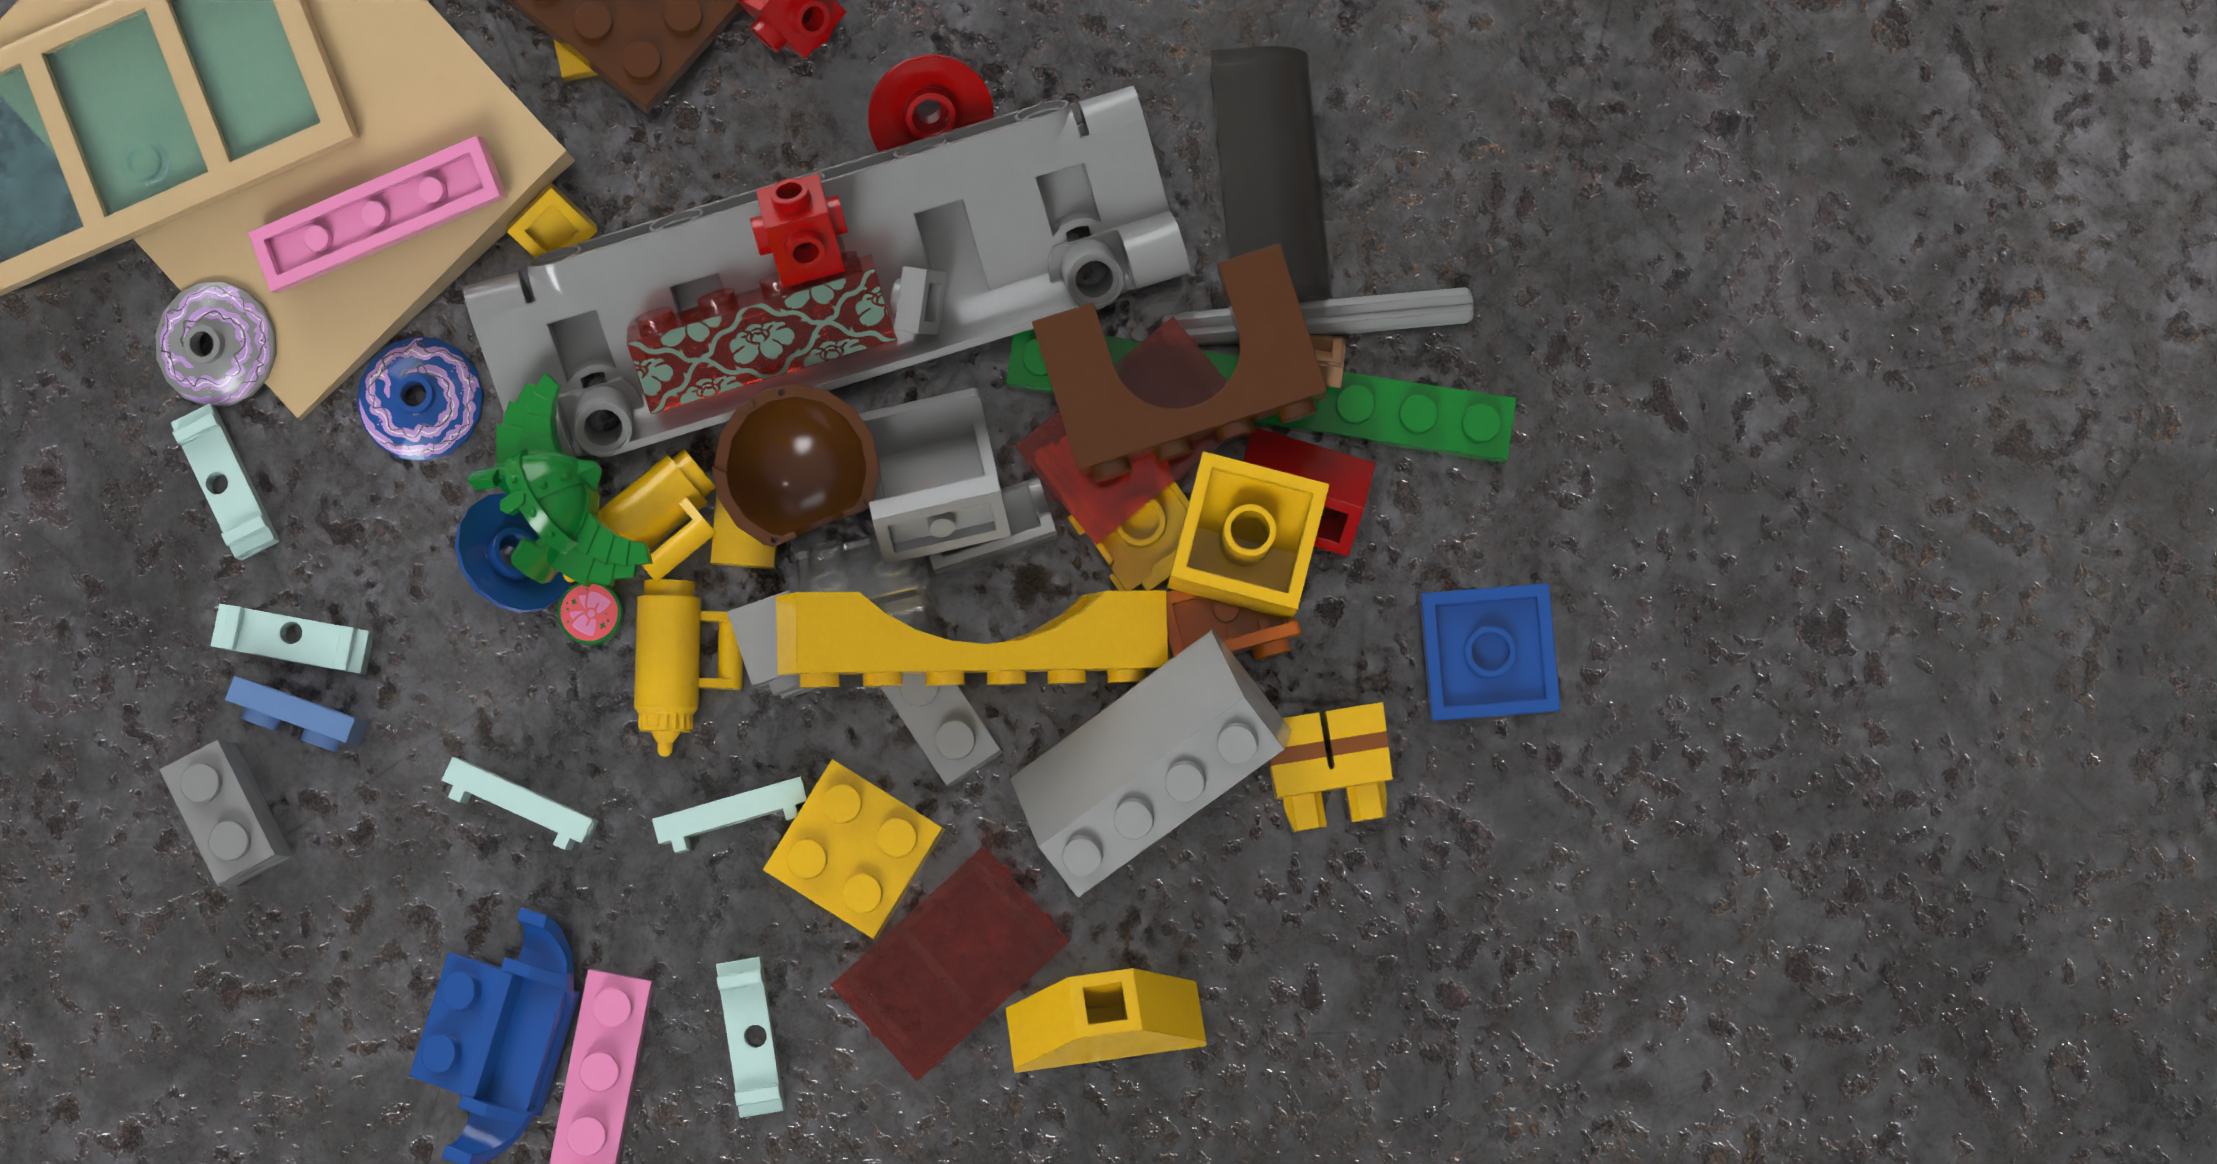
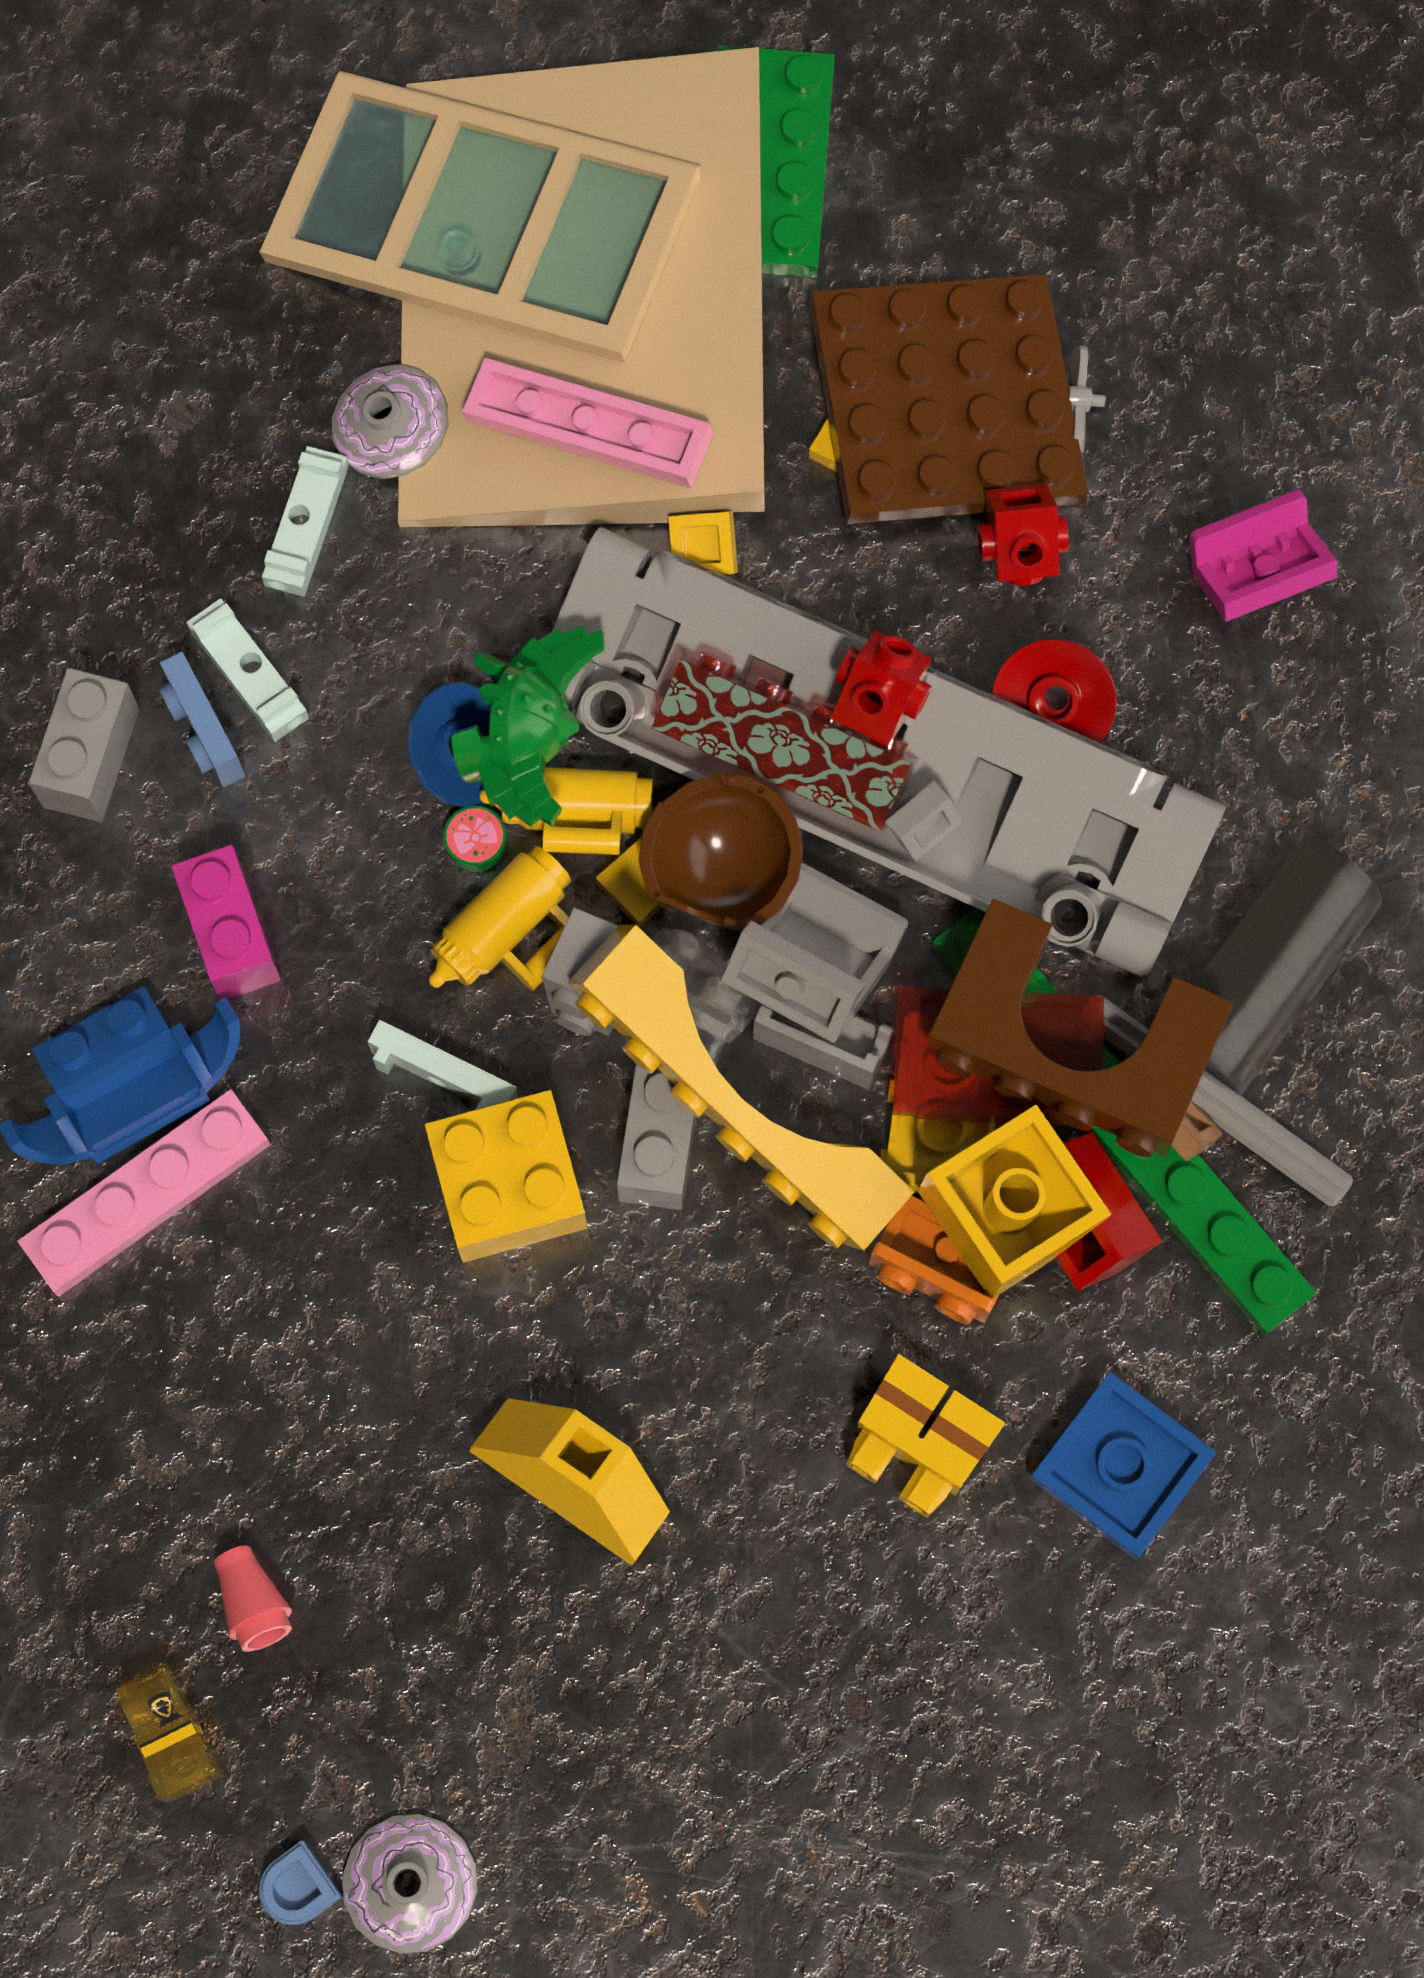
camera: 40 degrees right, 10 degrees down
dish [357,336,484,462] -> none
light aqua piece [442,757,599,850] -> none
light aqua piece [716,956,786,1118] -> none
clear red piece [831,846,1070,1081] -> none
light grey slope [1010,628,1292,898] -> none
none -> dark pink brick [171,845,281,1000]

